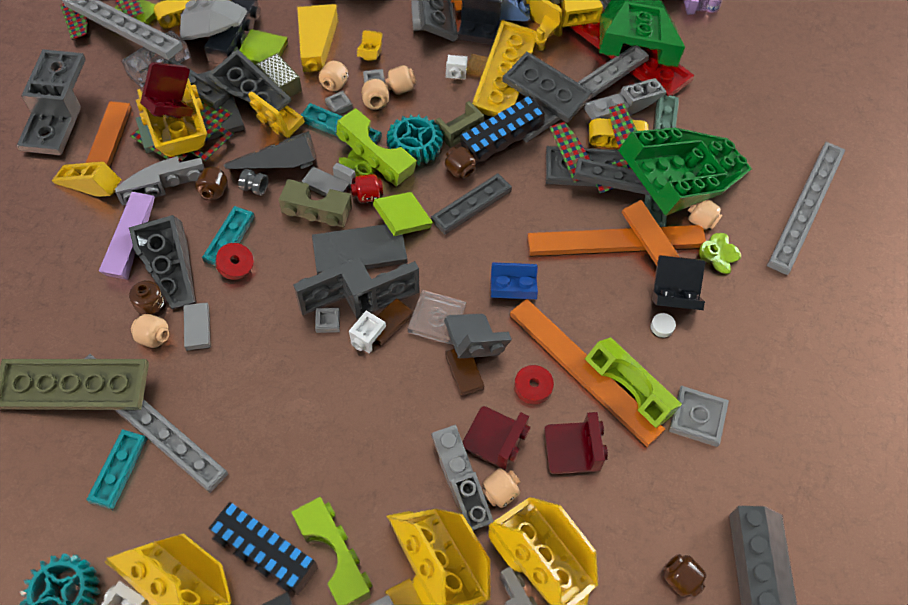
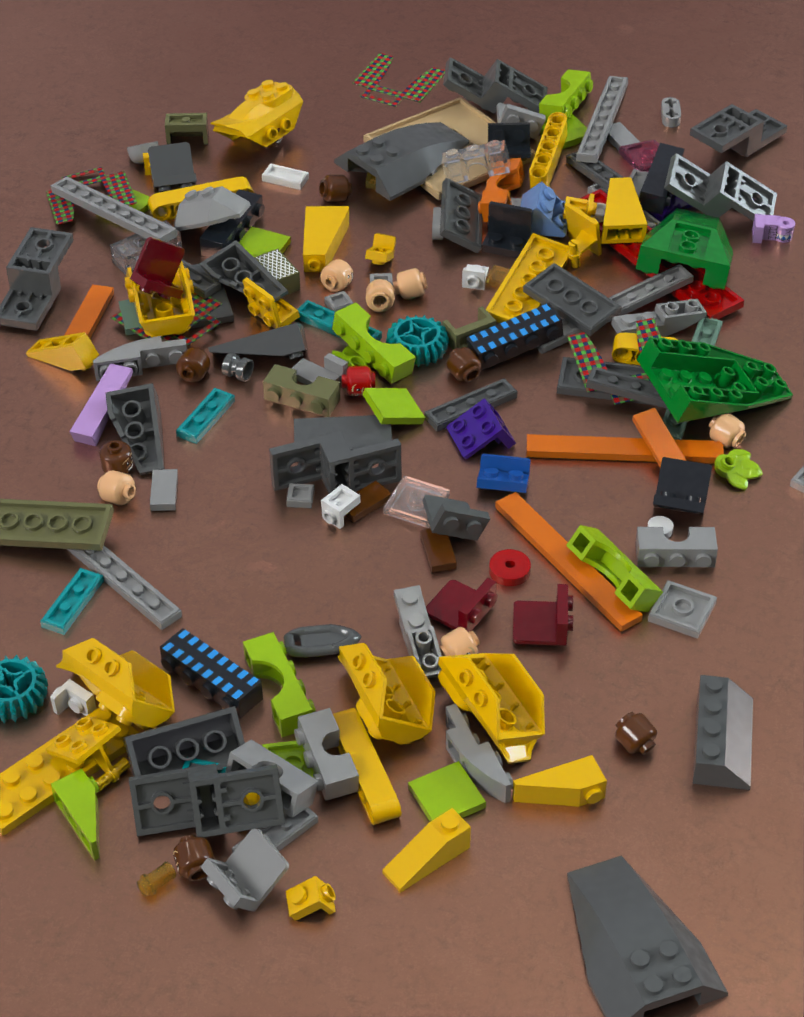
camera: 10 degrees right, 15 degrees down
red piece [215,243,254,280] -> none
none -> dark grey piece [283,624,362,658]
none -> dark purple bracket [447,398,516,459]
none -> light grey arch [635,527,718,568]

